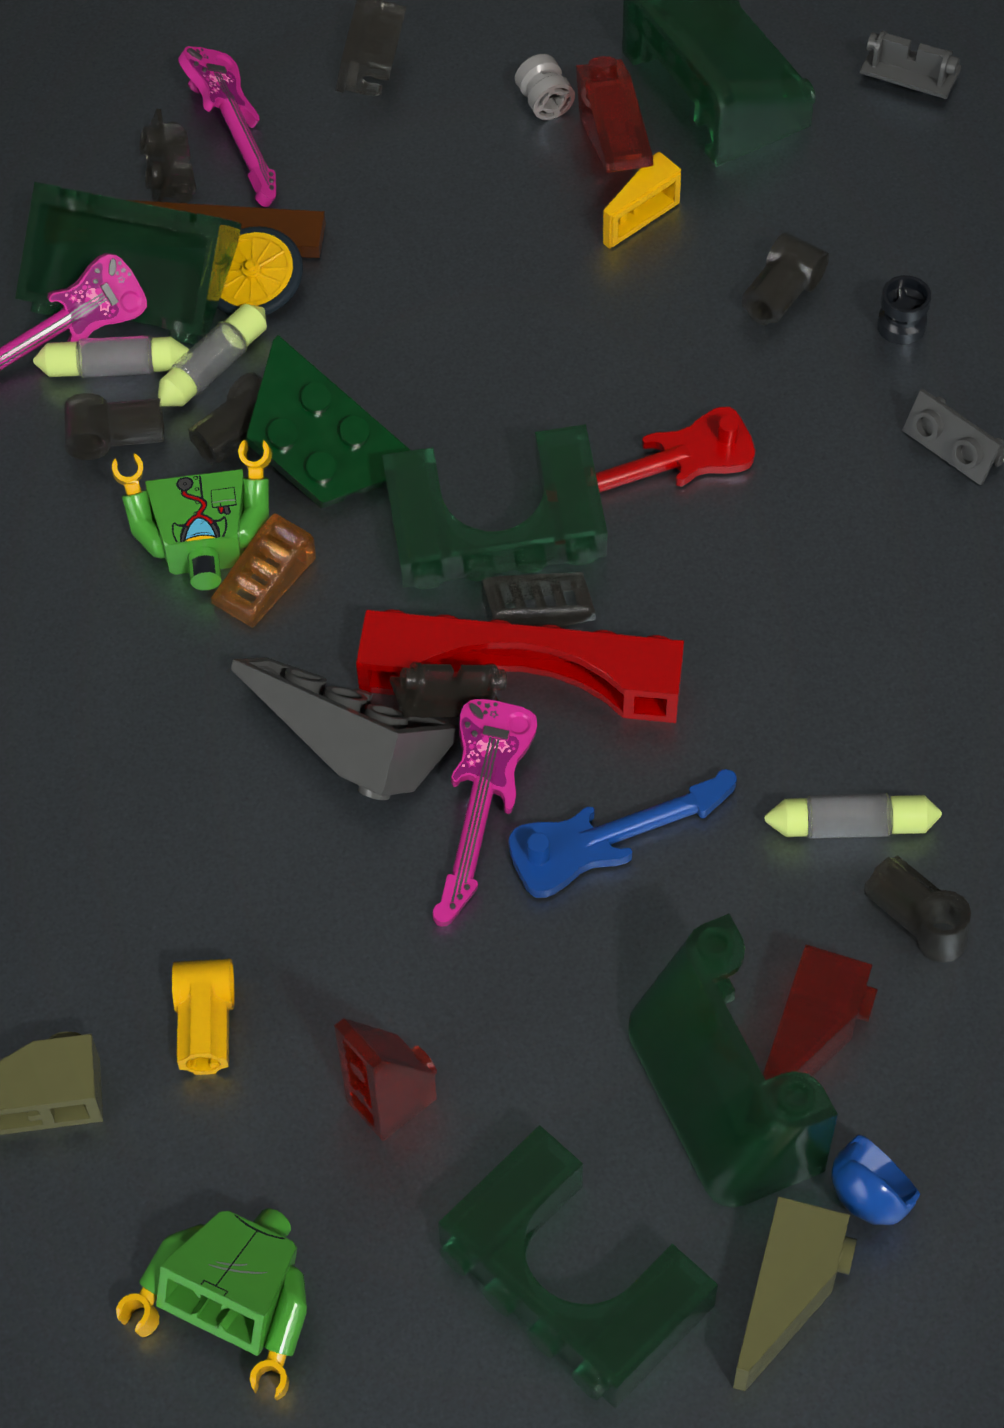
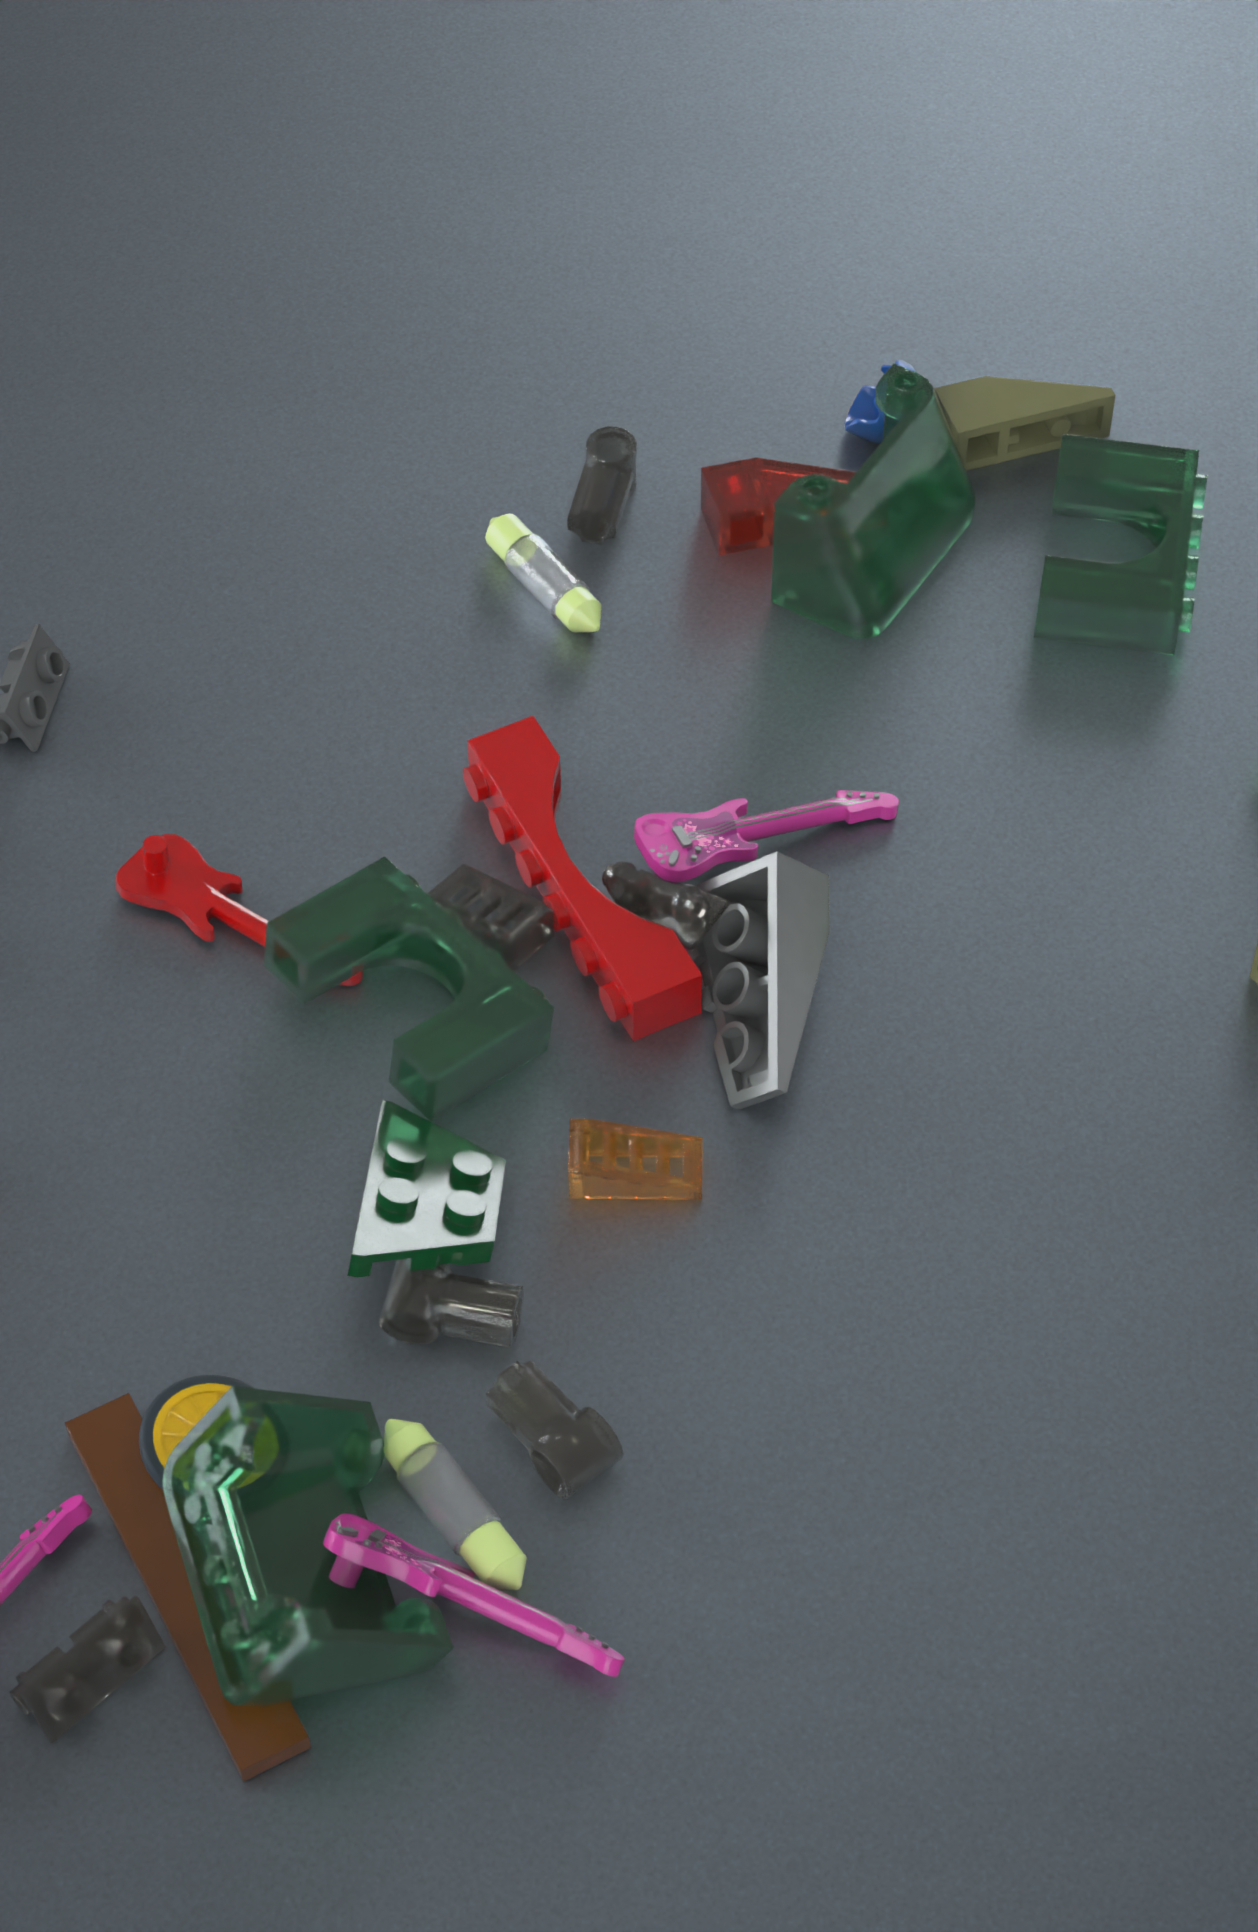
camera: 125 degrees left, 5 degrees down
bright green torso [112,440,272,590] -> none
piece [158,304,267,407] -> none
yellow piece [172,958,235,1075] -> none
clear red slope [334,1018,437,1141] -> none
blue piece [509,769,737,898] -> none

